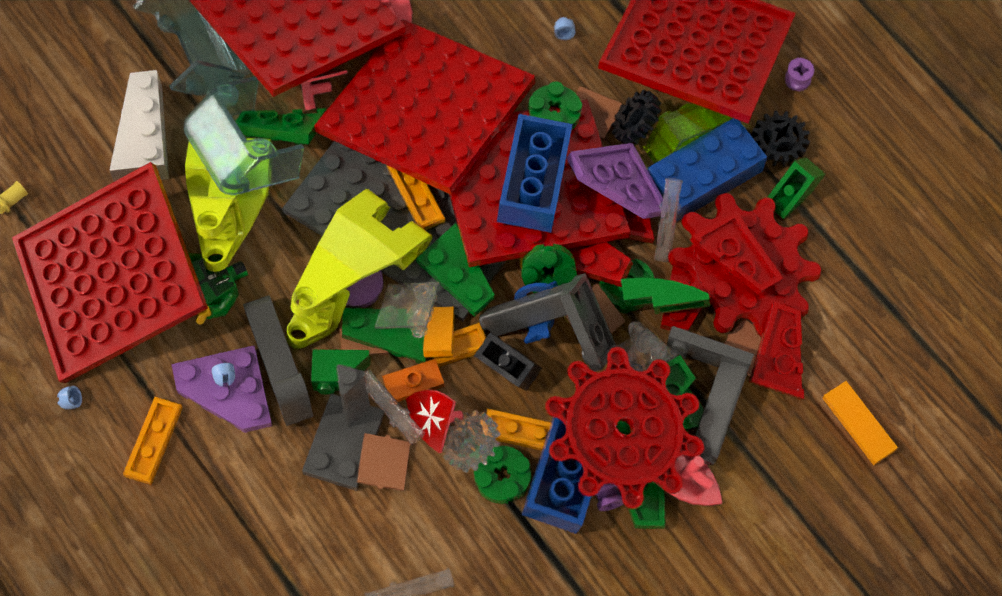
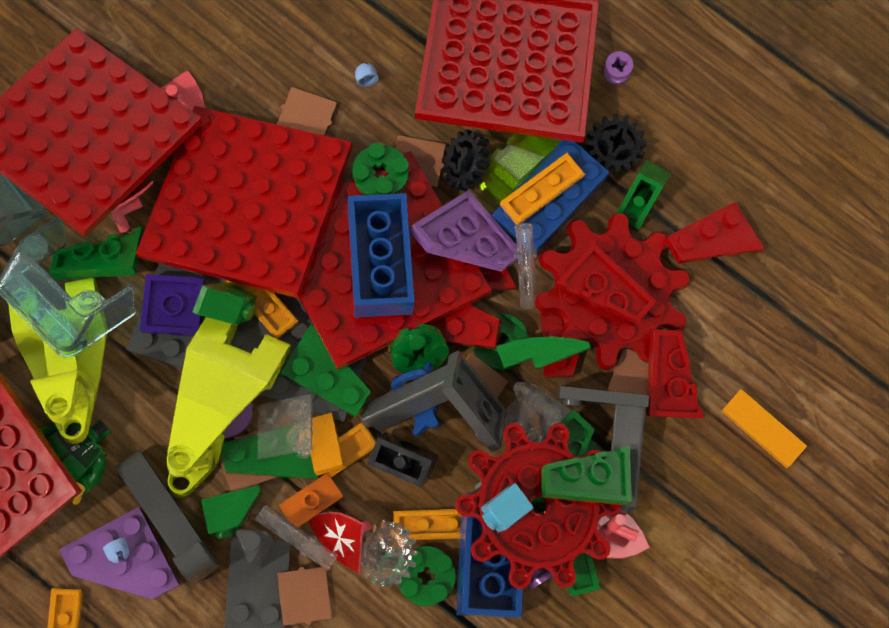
camera: 20 degrees left, 10 degrees up
none -> dark purple plate [140,274,205,337]
none -> green slope [193,282,257,325]
none -> nougat piece [277,87,337,136]
none -> medium azure brick [480,483,534,532]
none -> light orange tile [500,152,585,227]
none -> green wing [542,446,632,505]
none -> red wing [664,201,765,264]

